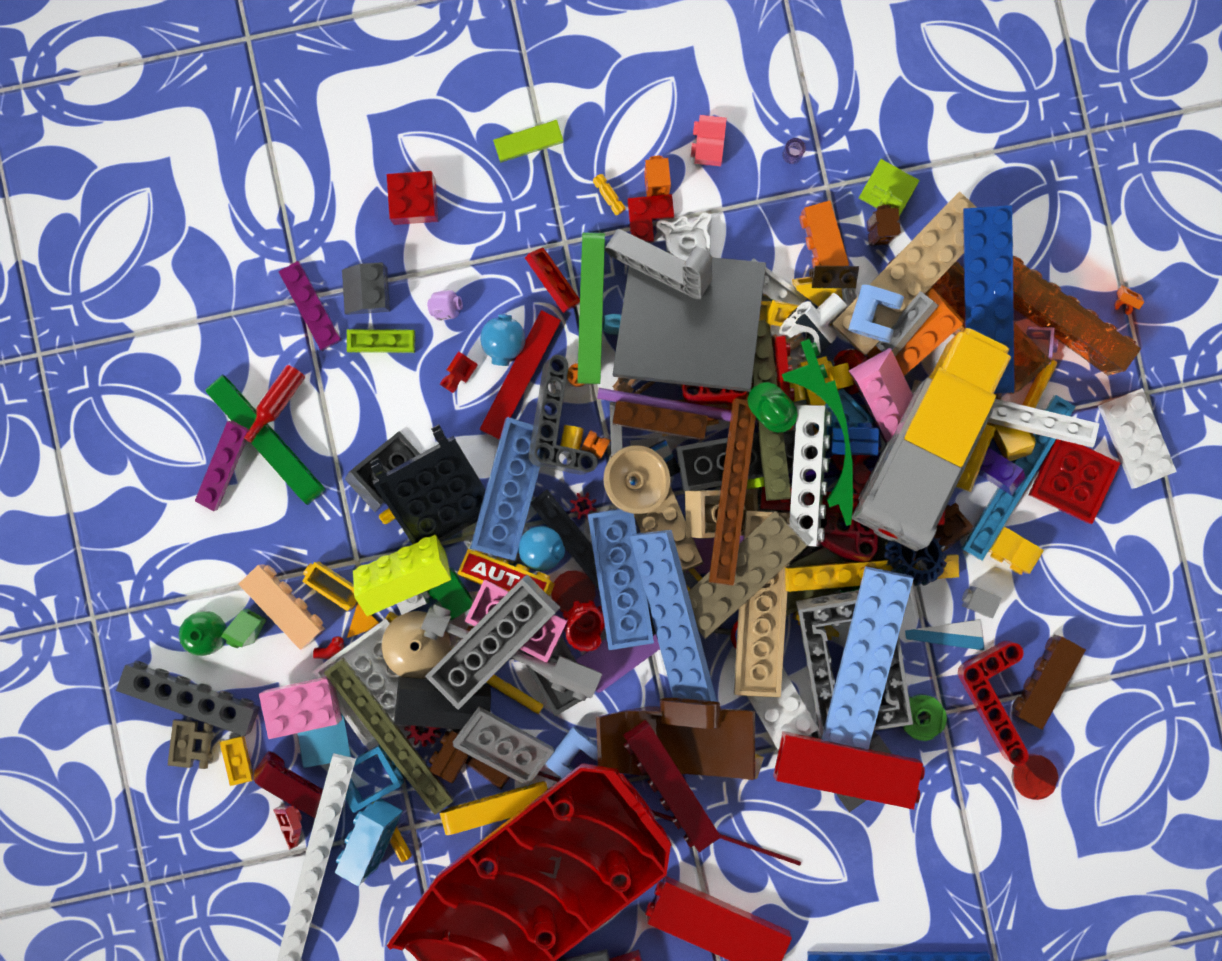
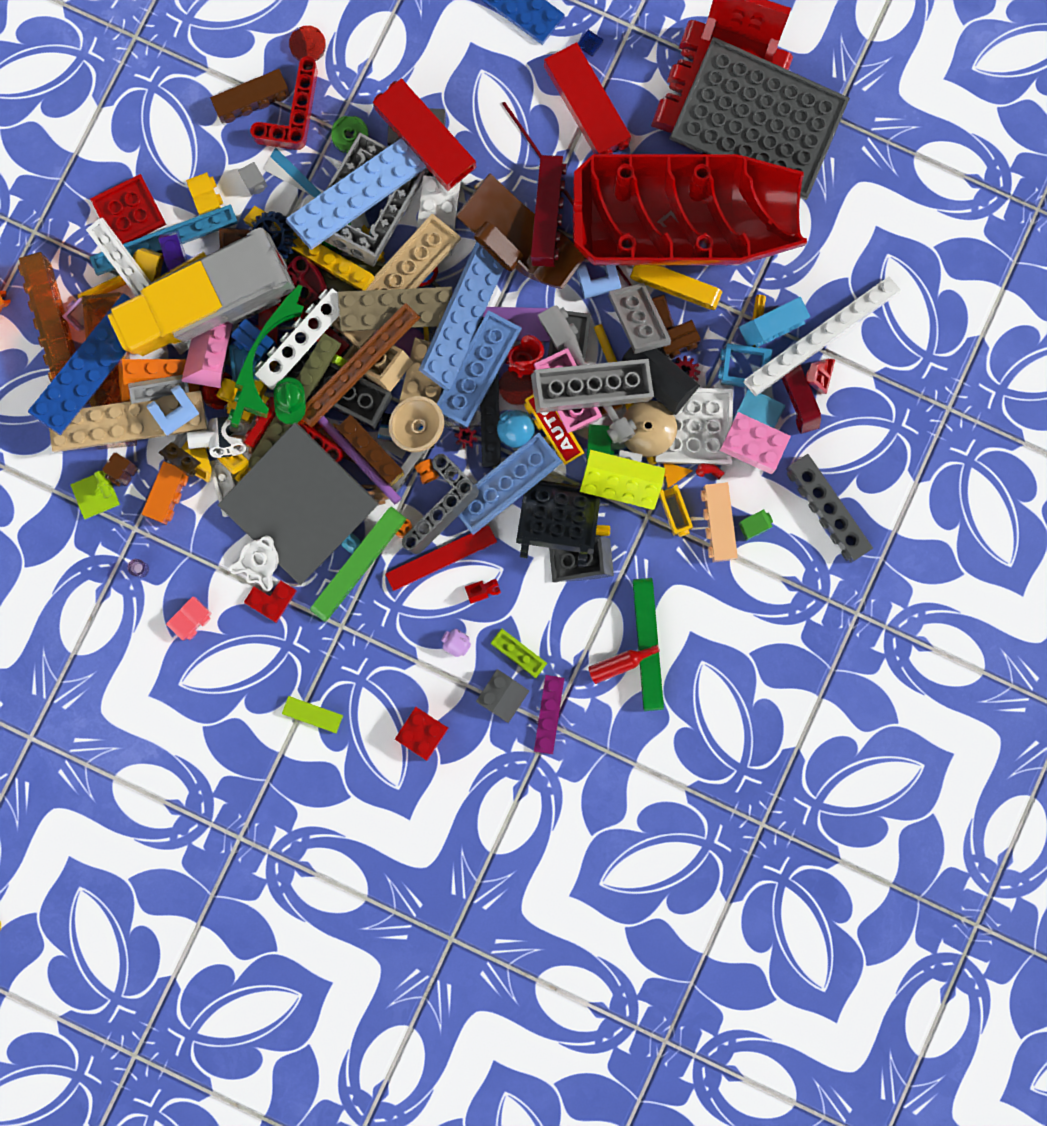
camera: 145 degrees left, 5 degrees down
dark tan plate [167,719,215,769] -> none
green cylinder [178,611,227,656] -> none
magenta plate [195,420,249,512] -> none
yellow plate [220,736,254,786] -> none
olive plate [324,657,454,815] -> none
dark azure brick [480,314,525,366] -> none
red plate [525,247,580,313] -> none
yellow beam [560,425,584,450] -> none
yellow axle [593,174,625,215] -> none
light grey beam [605,229,712,299] -> none
orange brick [644,155,671,196] -> none
white plate [1098,388,1177,489] -> none

